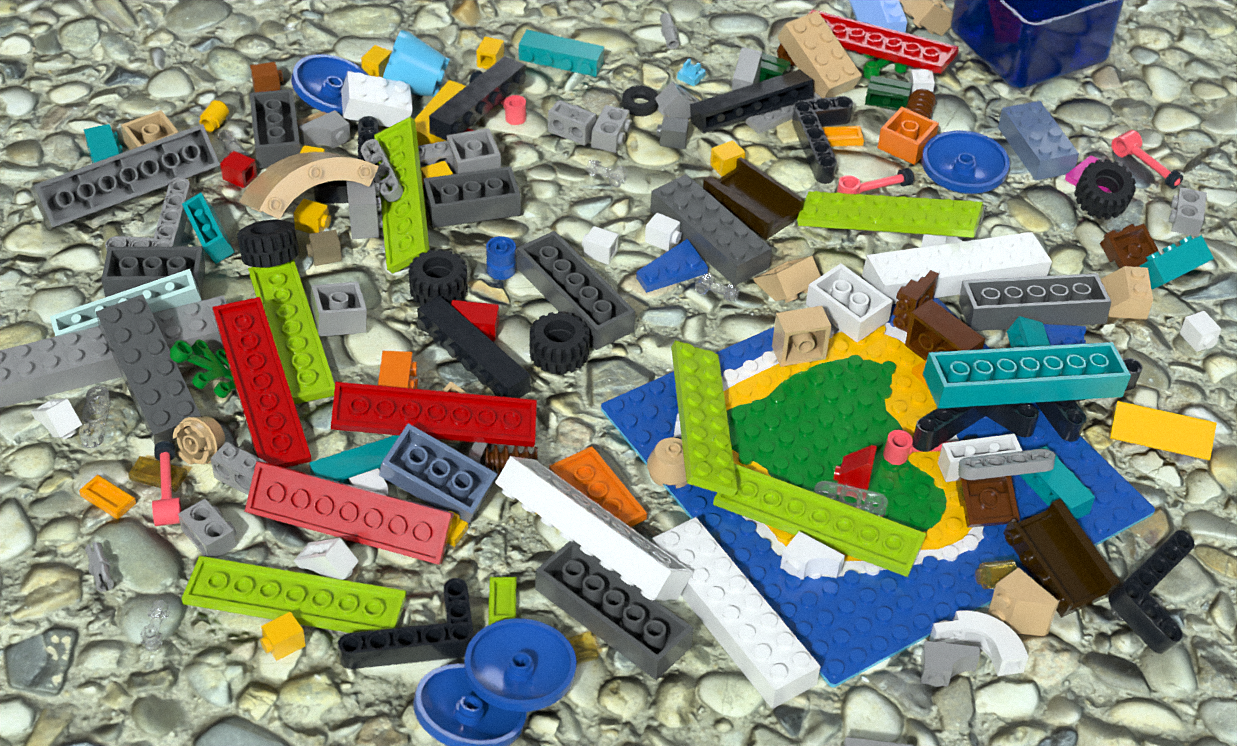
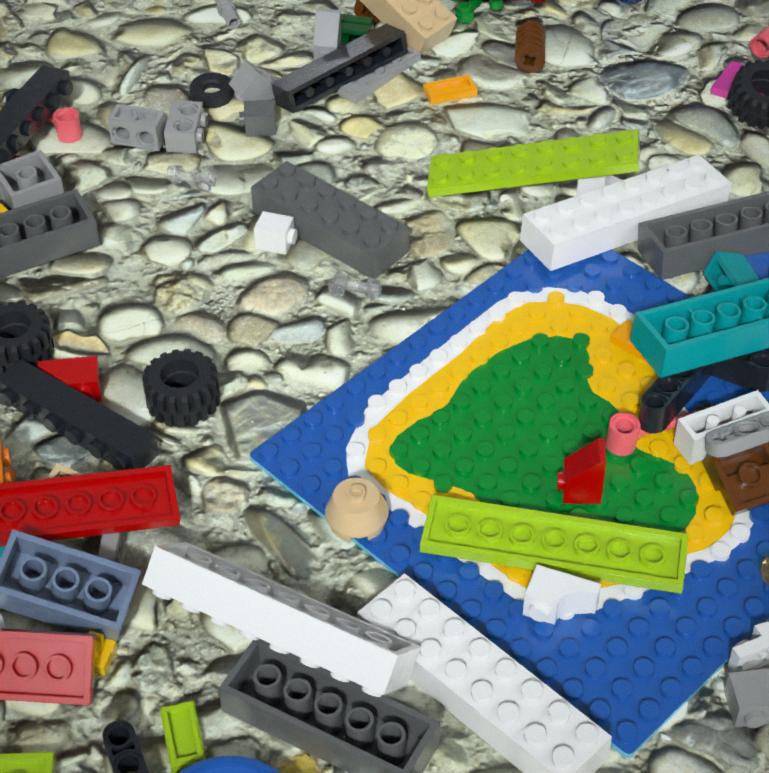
camera: 10 degrees left, 0 degrees up
yellow brick [476,36,504,69] -> none
blue wheel [486,236,516,280] -> none
reddish brown piece [486,445,538,477] -> none
dark grey brick [516,230,636,350] -> none
teal brick [519,29,604,77] -> none
orange plate [549,446,647,527] -> none
white brick [582,226,618,265] -> none
blue wing [636,239,708,293] -> none
lime plate [671,340,738,497] -> none
medium azure tile [677,59,706,87] -> none
dark brown panel [703,157,804,240] -> none
yellow brick [710,140,745,177] -> none
tan slope [753,256,821,303] -> none
tan brick [772,306,831,367] -> none
black beam [792,96,853,184] -> none
white brick [806,264,893,342] -> none
clear beam [814,481,888,517] -> none
coral piece [837,168,914,194] -> none
dark green brick [865,75,912,111] -> none
orange brick [877,107,939,165] -> none
reddish brown plate [893,270,939,332] -> none
reddish brown brick [905,299,985,360] -> none
white brick [909,69,935,95] -> none
blue dish [922,130,1010,194] -> none
sand blue brick [998,101,1079,181] -> none

